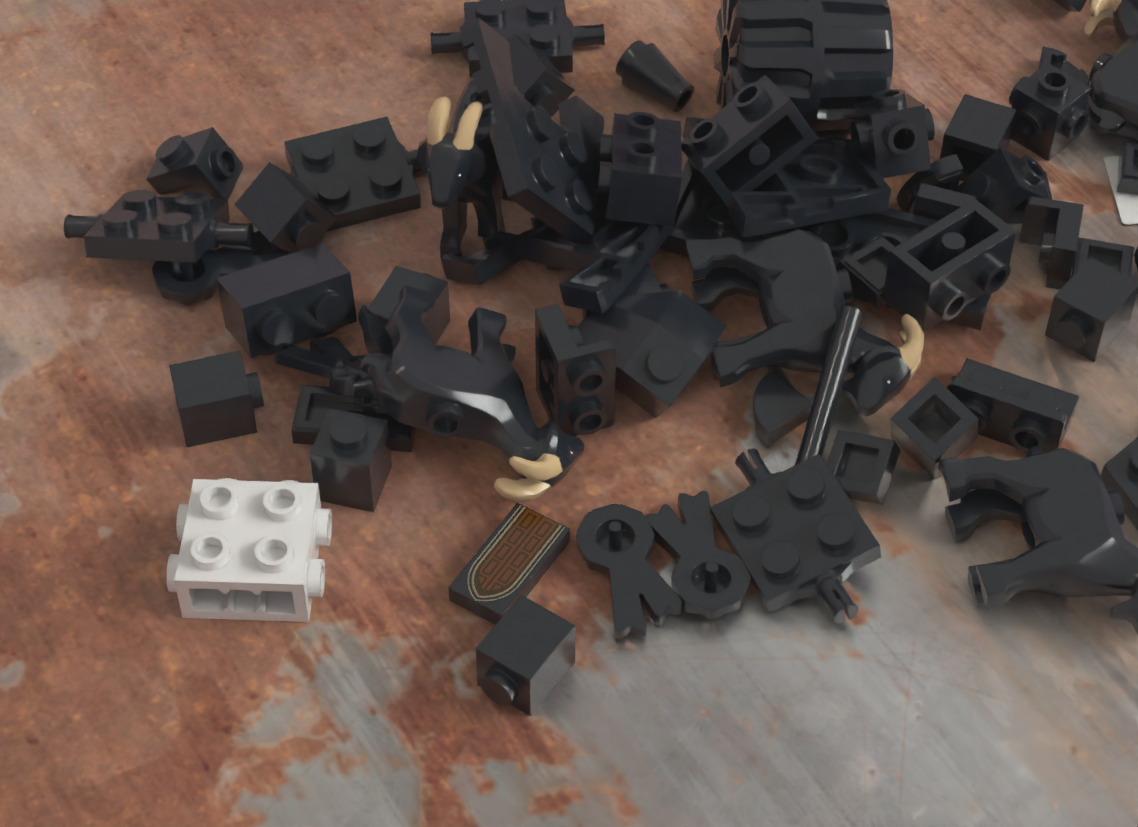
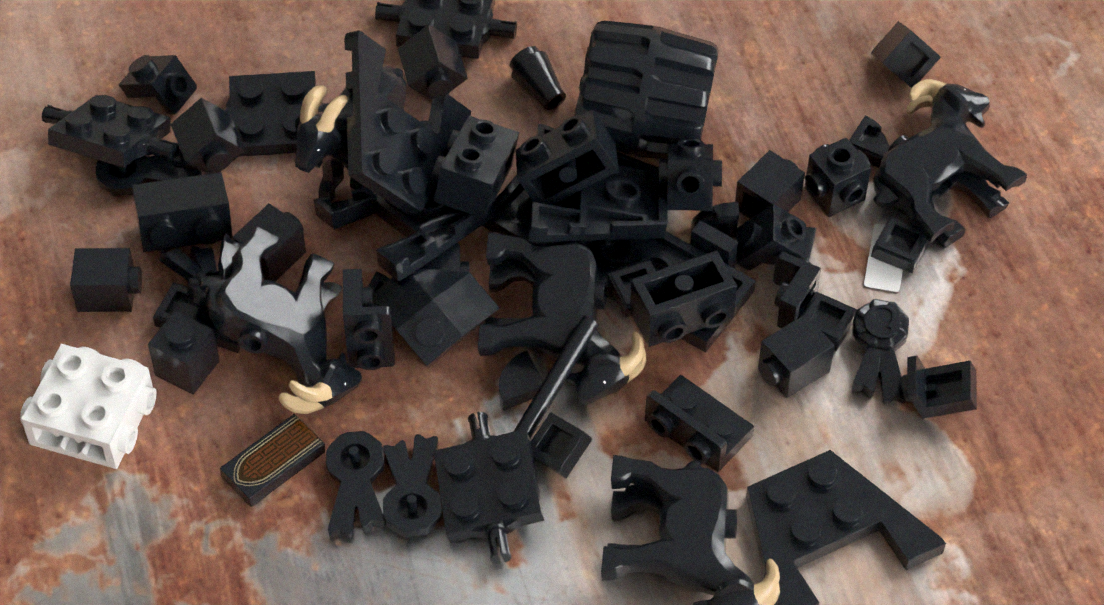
camera: 15 degrees right, 5 degrees up
black brick [476,595,576,717] -> none
black brick [890,377,979,479] -> none

